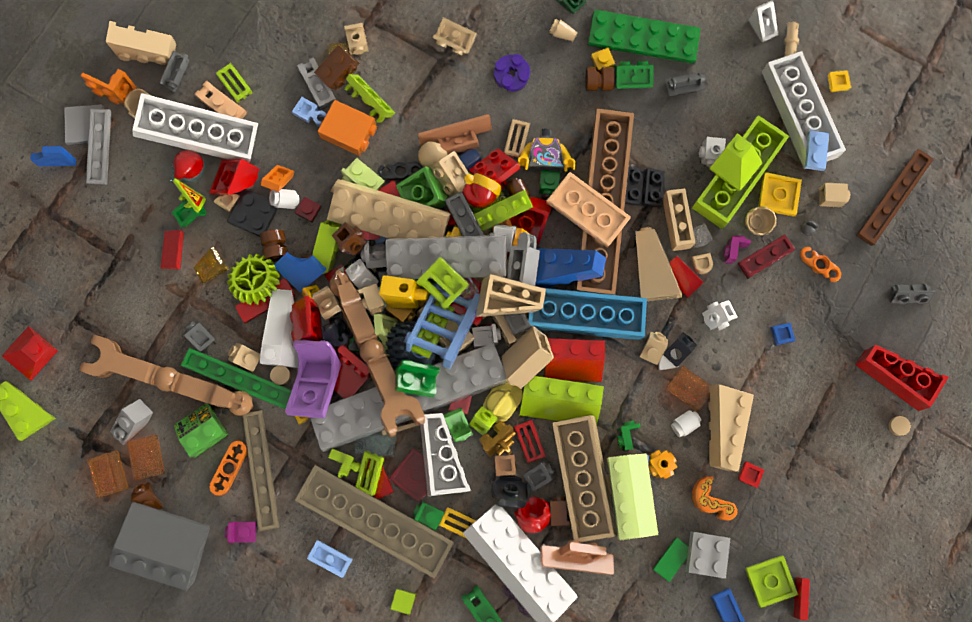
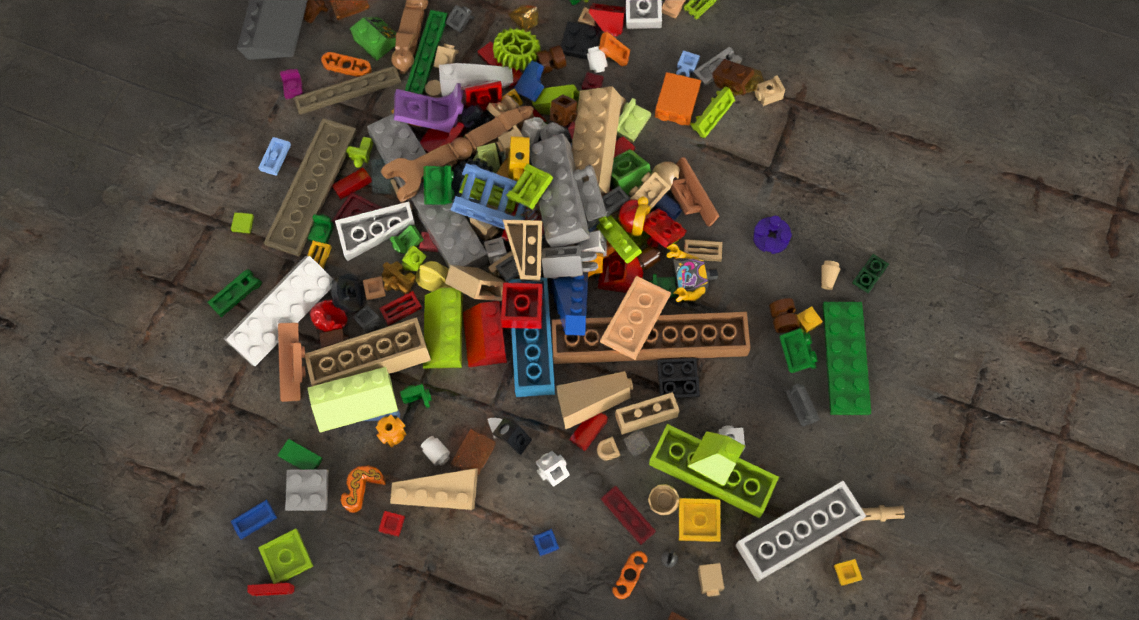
camera: 90 degrees right, 10 degrees down
lime tile [355,451,384,496] -> none
black piece [377,162,423,181] -> none
tan bracket [432,18,477,55] -> none
tan bracket [640,332,668,365] -> none
magenta bracket [723,235,751,264] -> none
white slope [749,1,778,42] -> none
light blue plate [805,130,829,171] -> none
none -> red brick [501,283,543,329]
none -> light grey plate [573,165,607,221]

